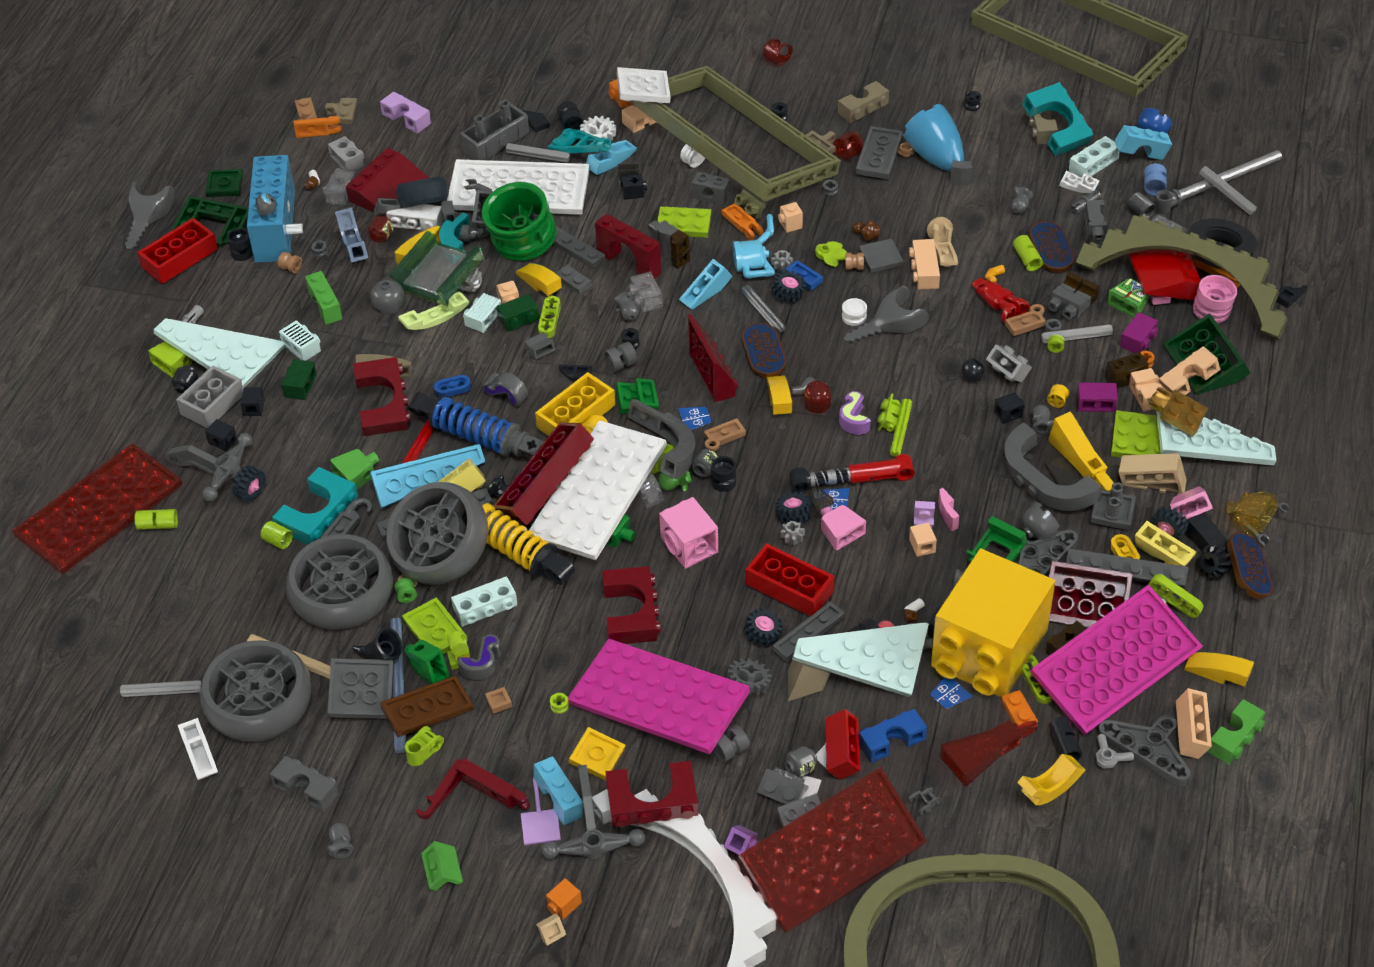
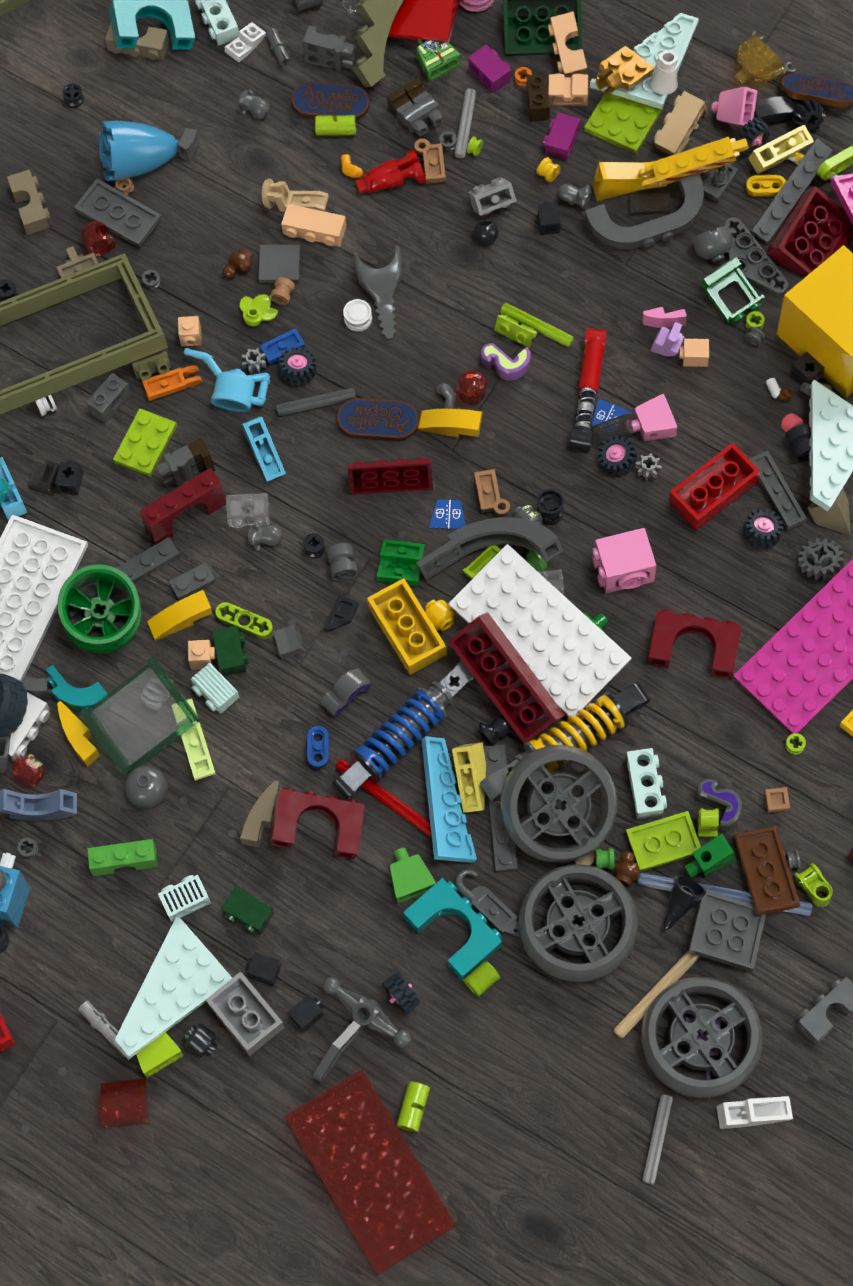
camera: 70 degrees left, 20 degrees up
medium nougat wheel [278,252,302,273] -> none
dark grey torso [460,179,493,242] -> none
none -> clear red slope [99,1078,149,1128]
none -> reddish brown animal [613,851,640,888]
none -> yellow hinge [638,137,749,187]
none -> white plant [650,50,678,95]
none -> dark grey bush [786,850,800,871]

